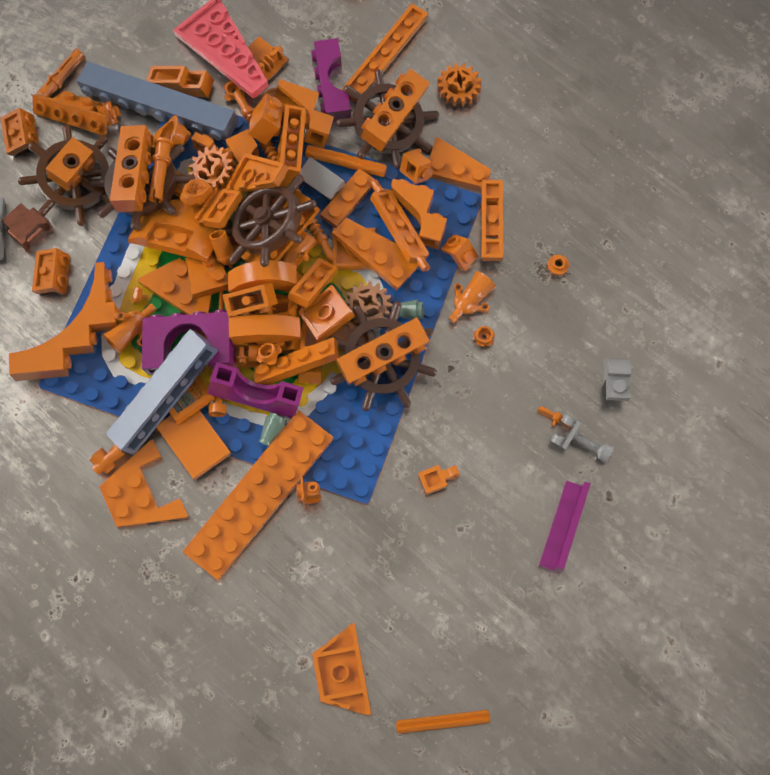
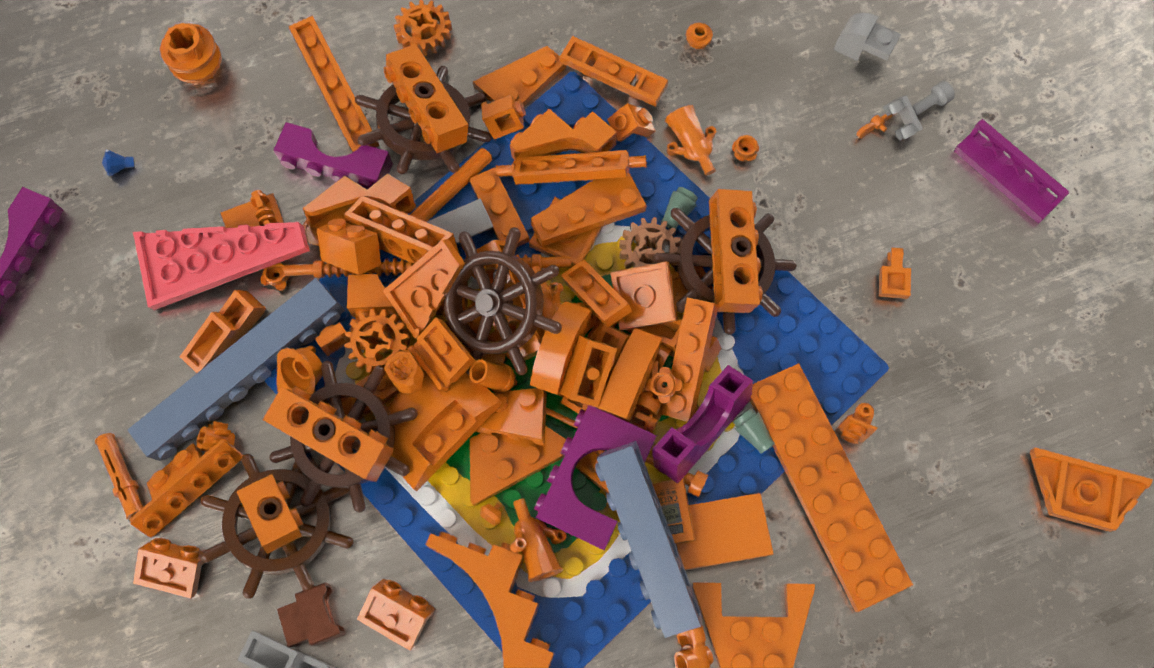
camera: 60 degrees left, 0 degrees up
orange pin [148,137,174,203] -> none

